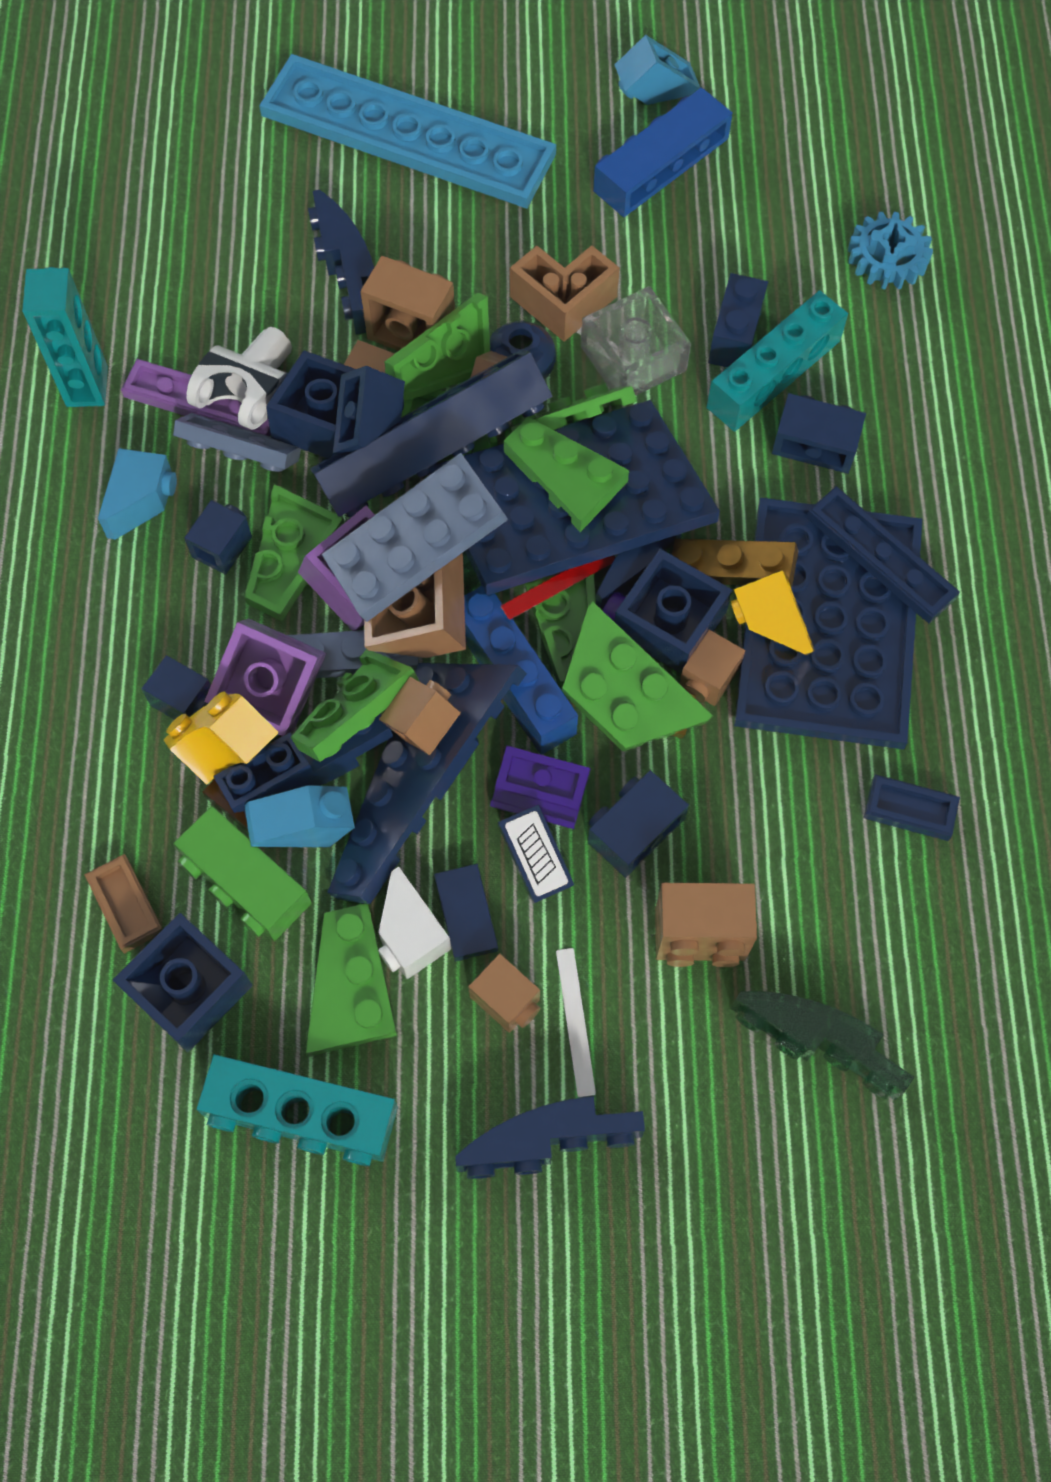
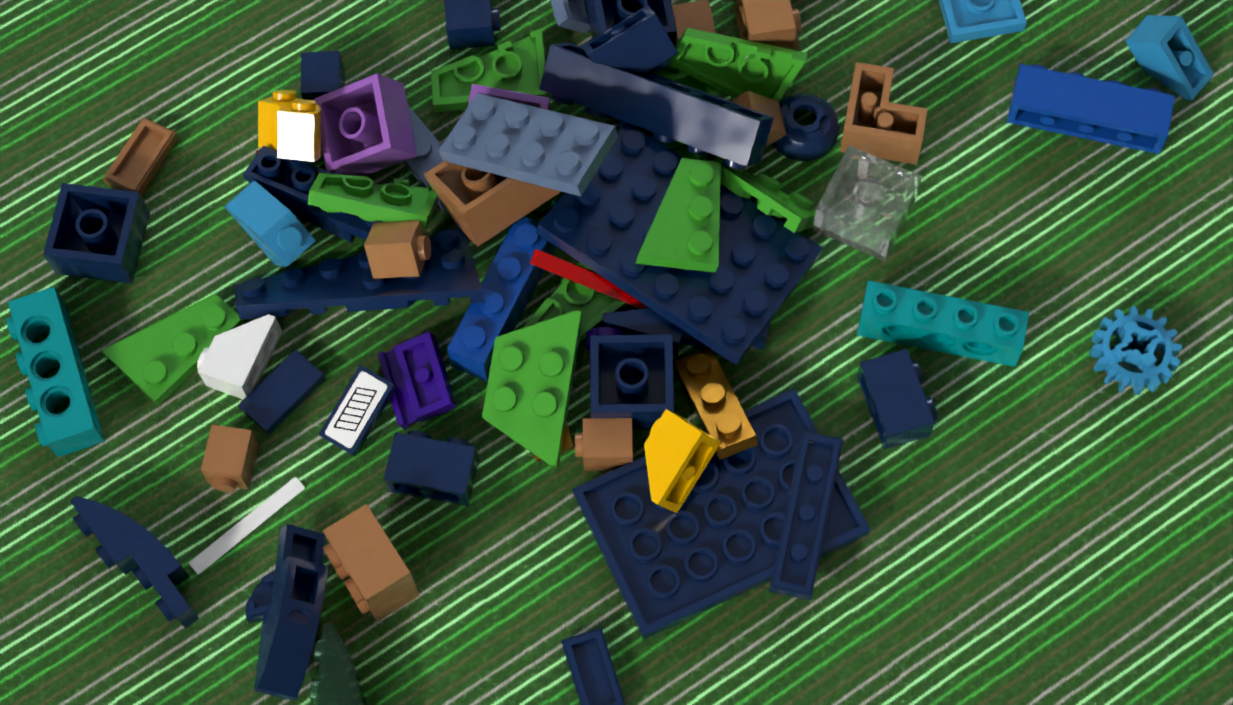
camera: 60 degrees right, 0 degrees up
bright green brick [173,806,312,942] -> none
dark blue brick [708,273,768,367] -> none
none -> dark blue tile [246,571,275,623]
none -> dark blue slope [254,524,328,701]

